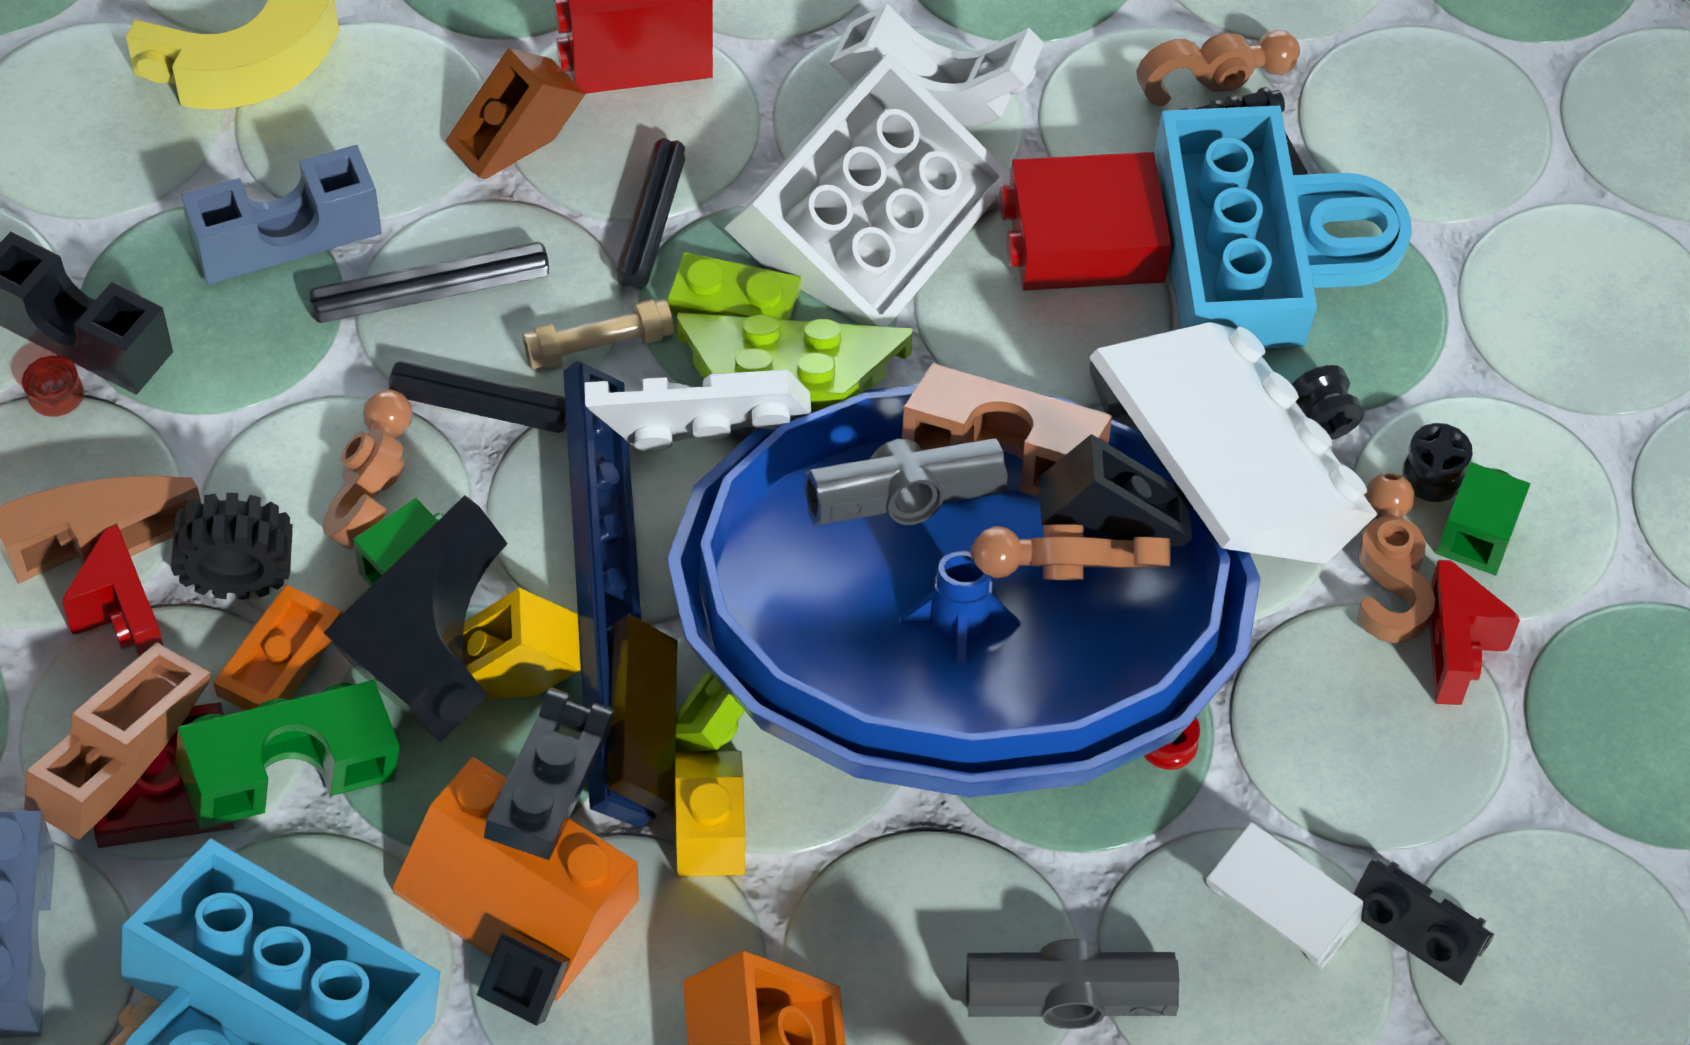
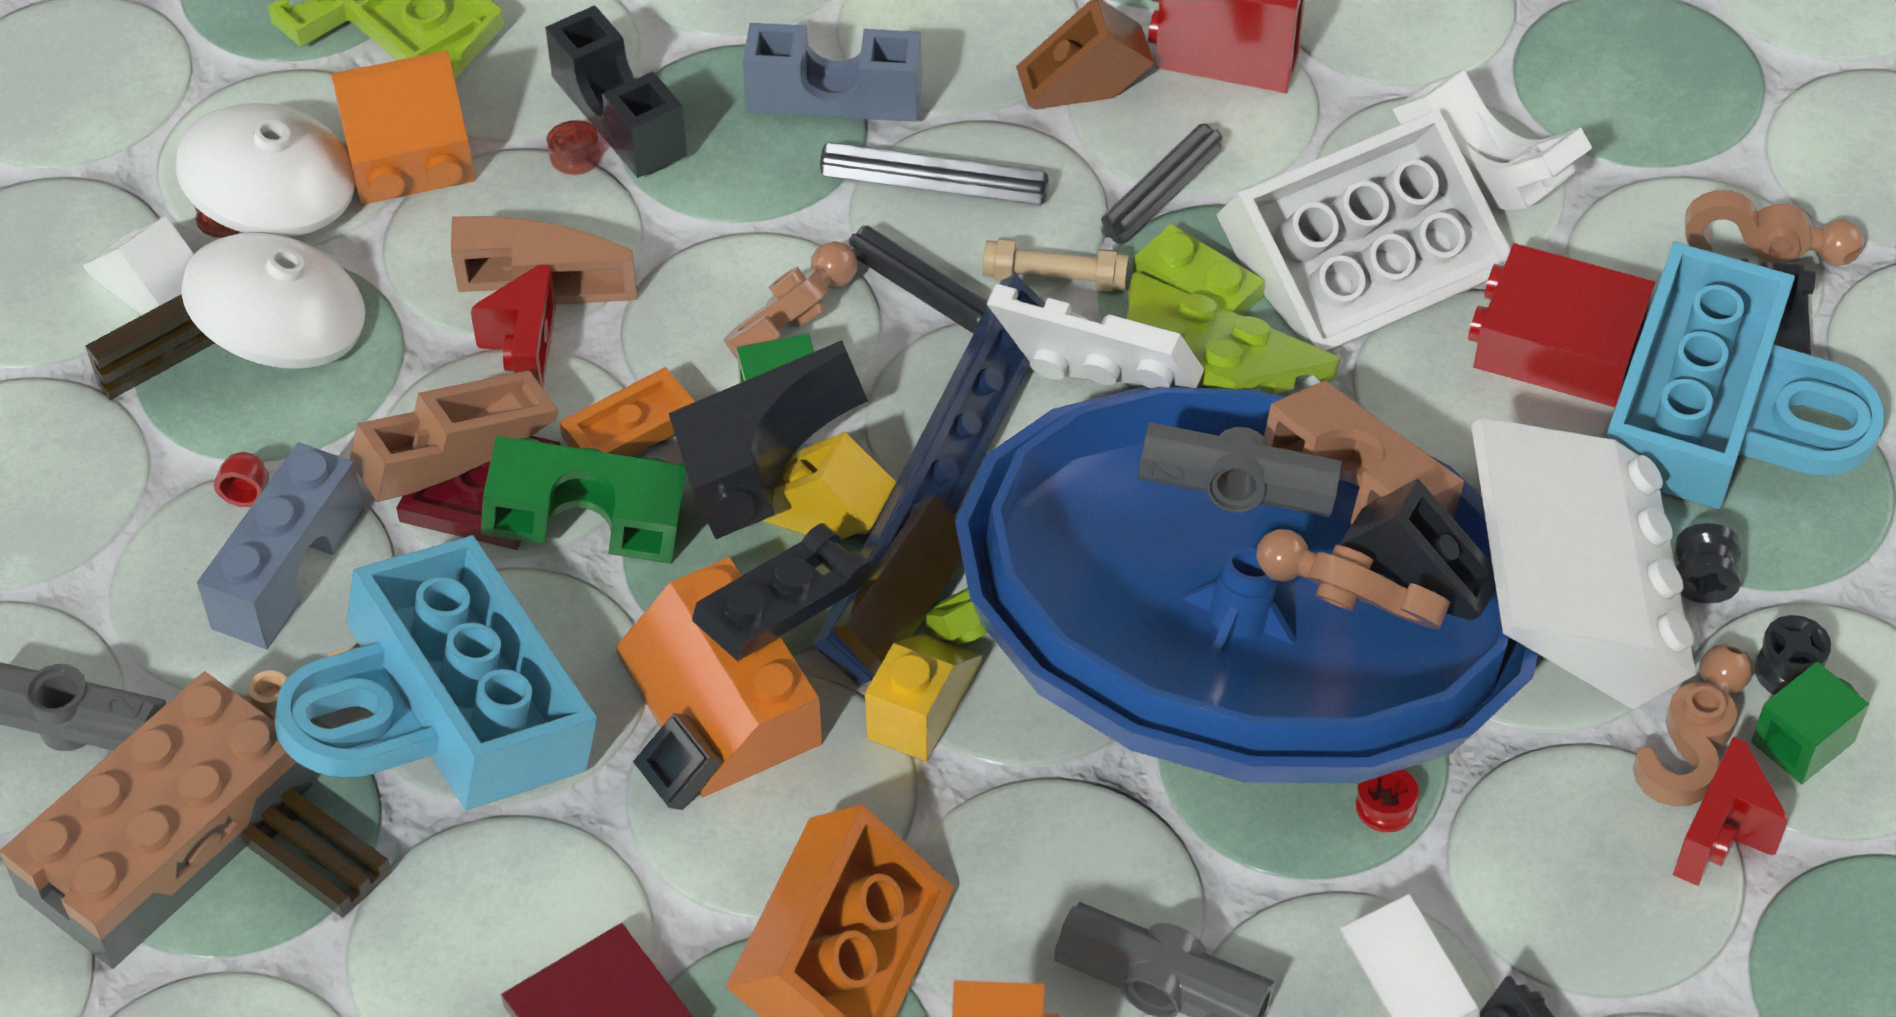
camera: 30 degrees right, 5 degrees down
black tyre [171,493,293,600] -> none

